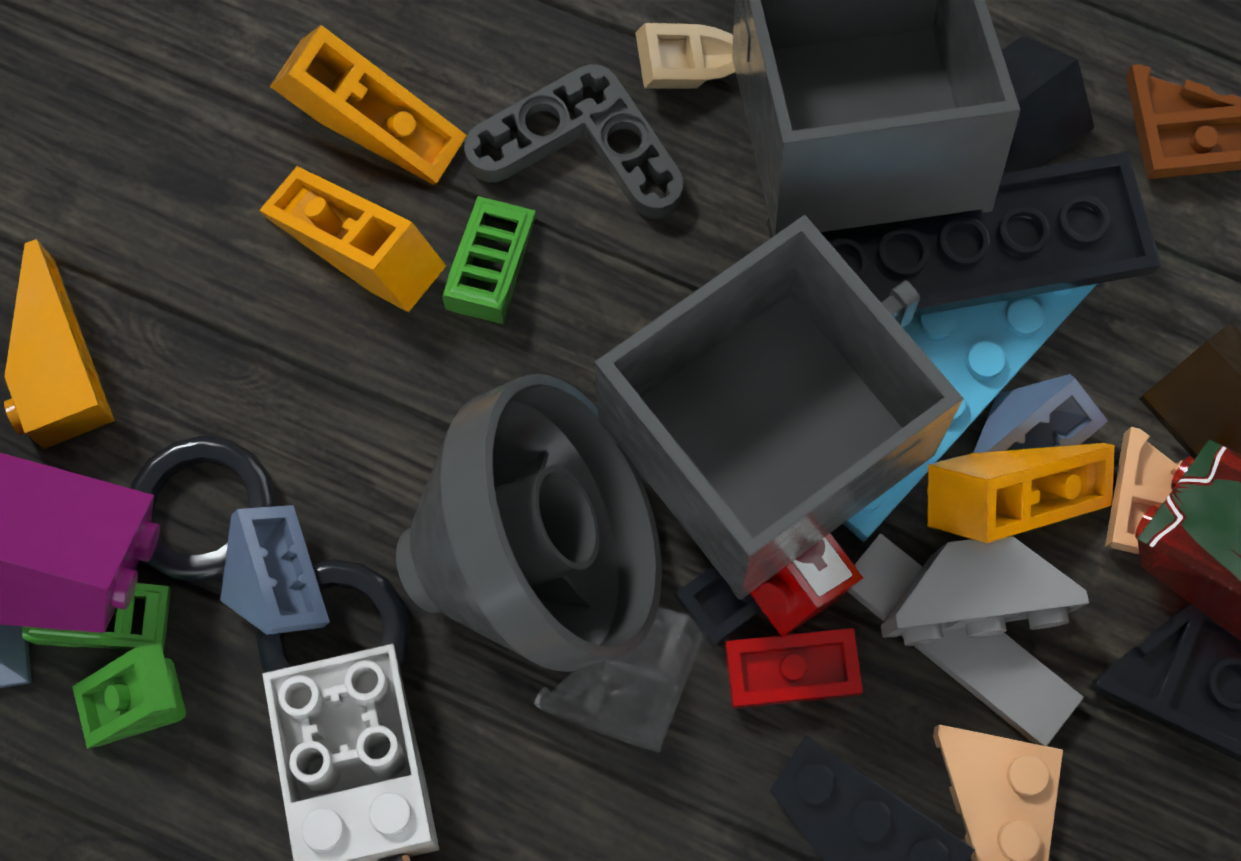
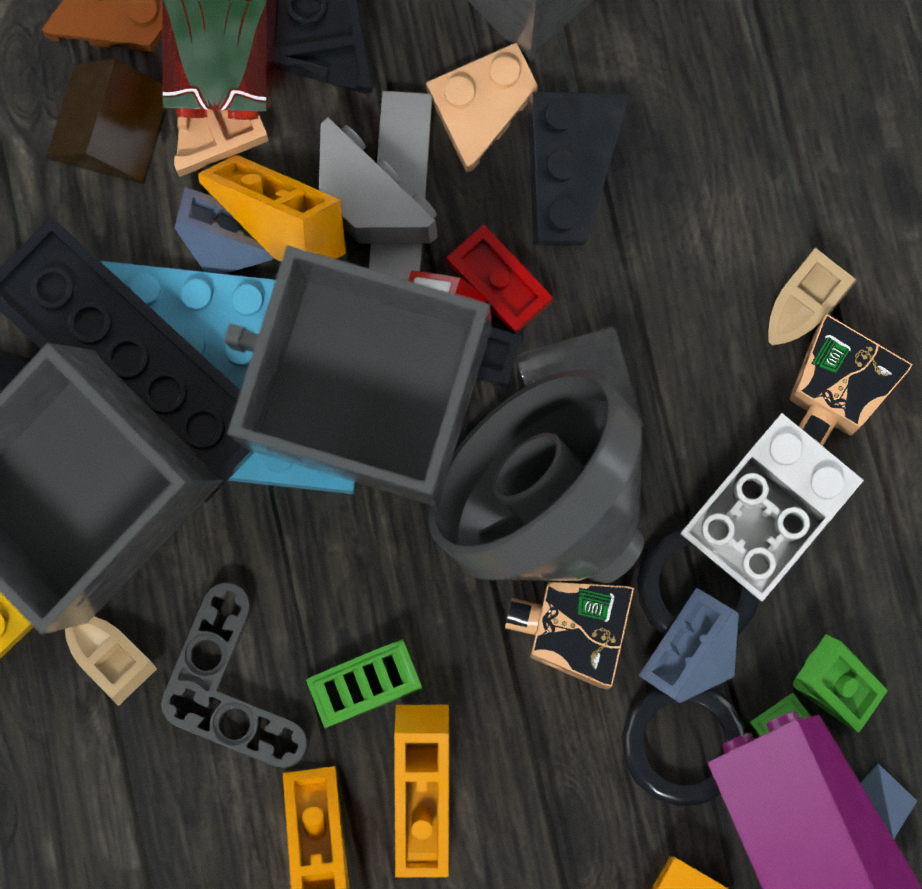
camera: 125 degrees left, 5 degrees up
none -> black torso [505,582,634,690]

